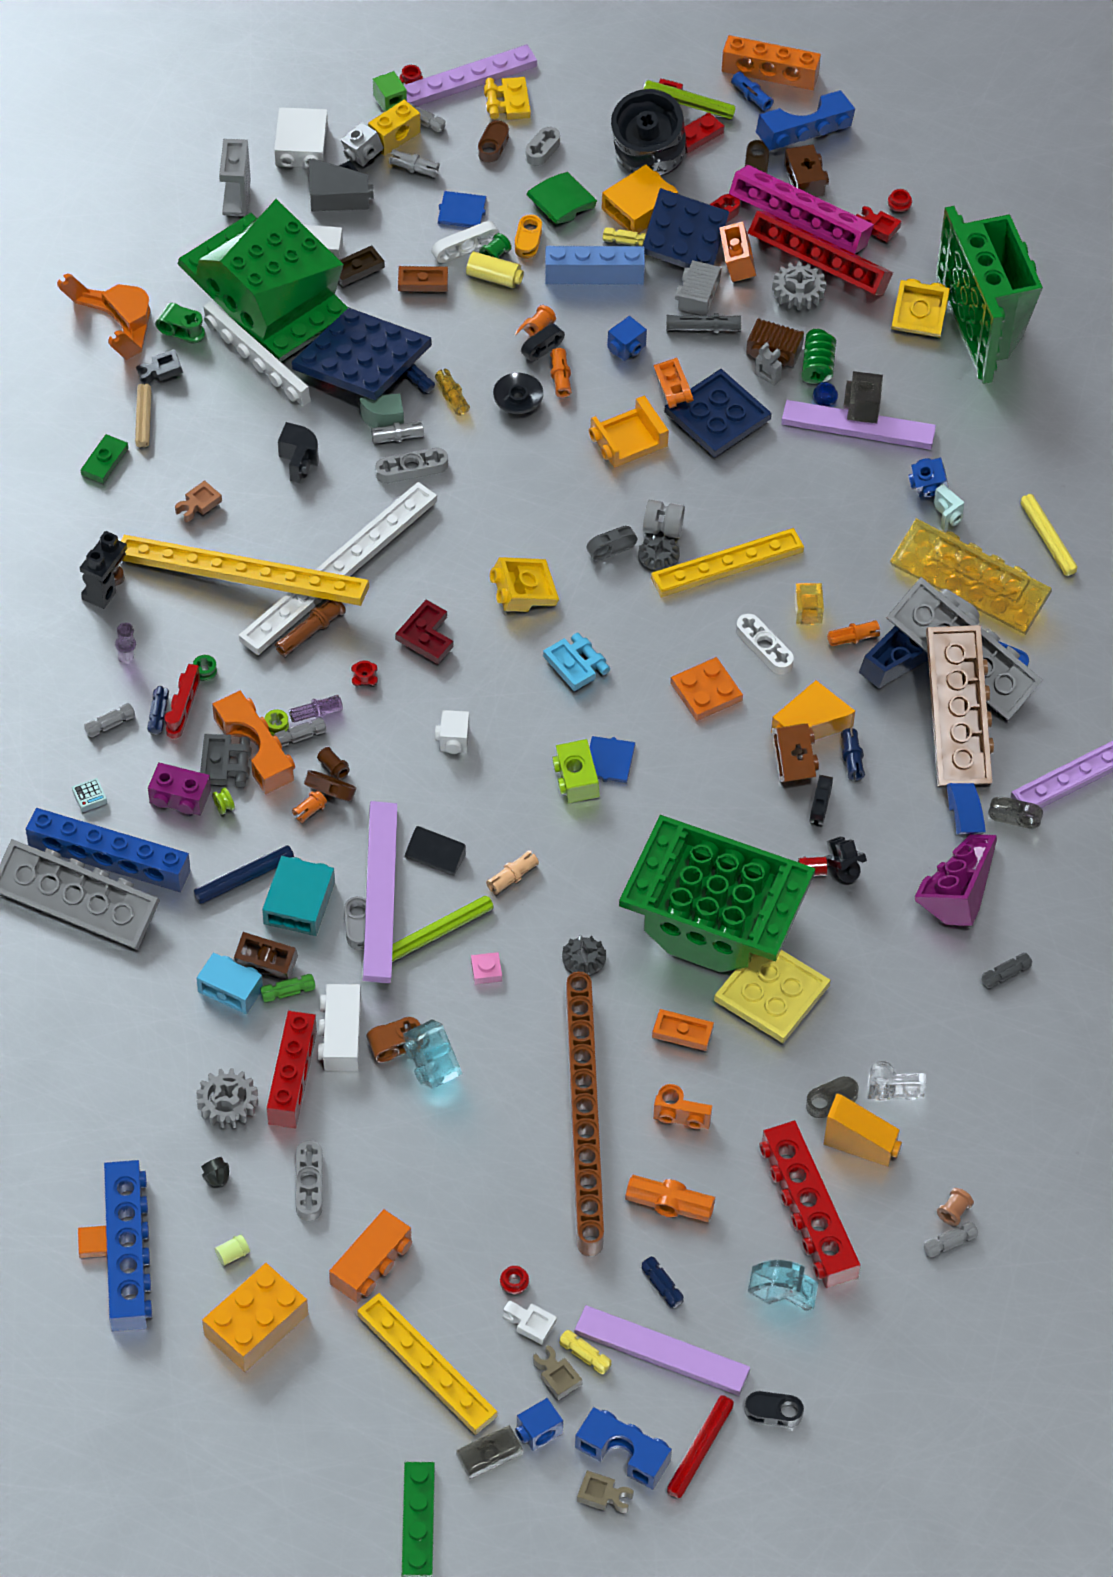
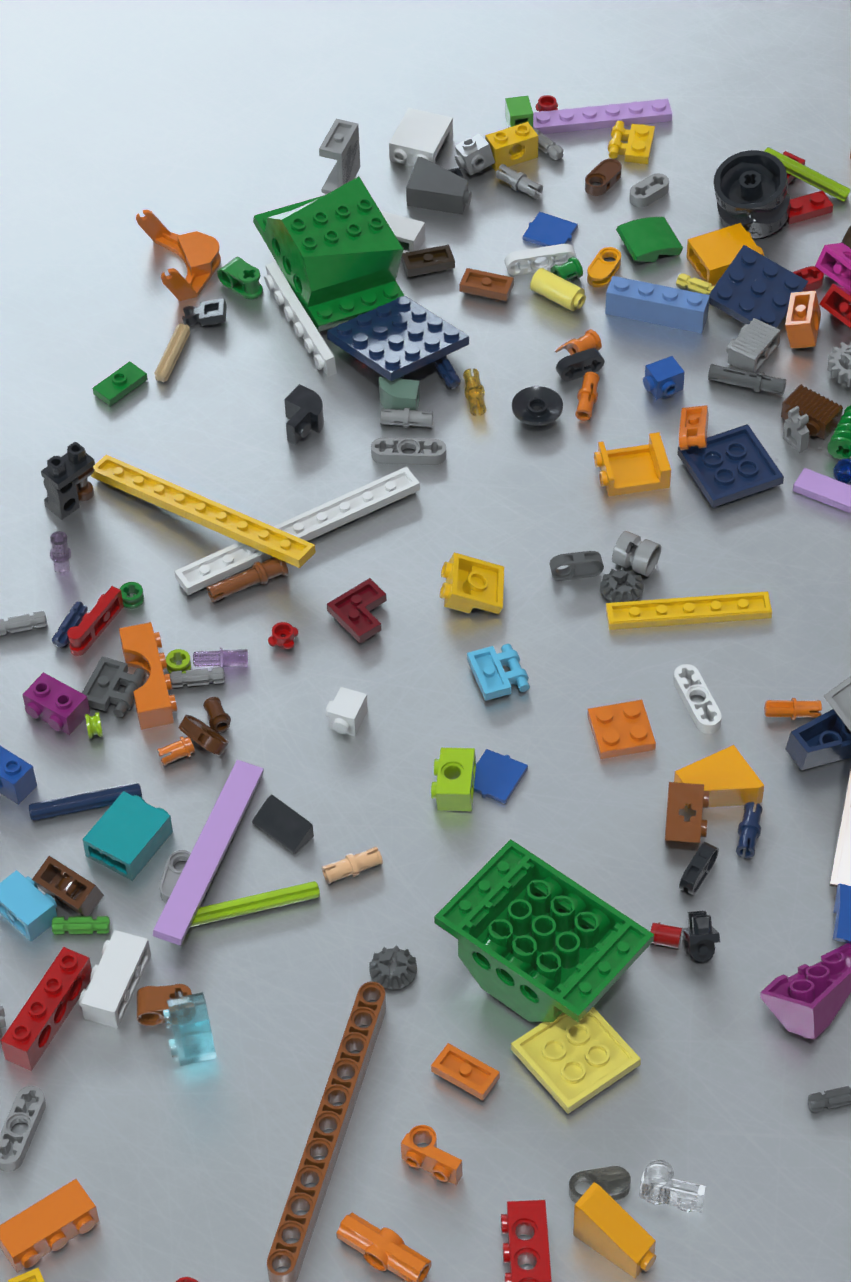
camera: 20 degrees right, 5 degrees down
nougat plate [175,480,222,522] -> none
bright pink plate [471,952,502,984] -> none
clear yellow brick [794,583,824,625] -> none

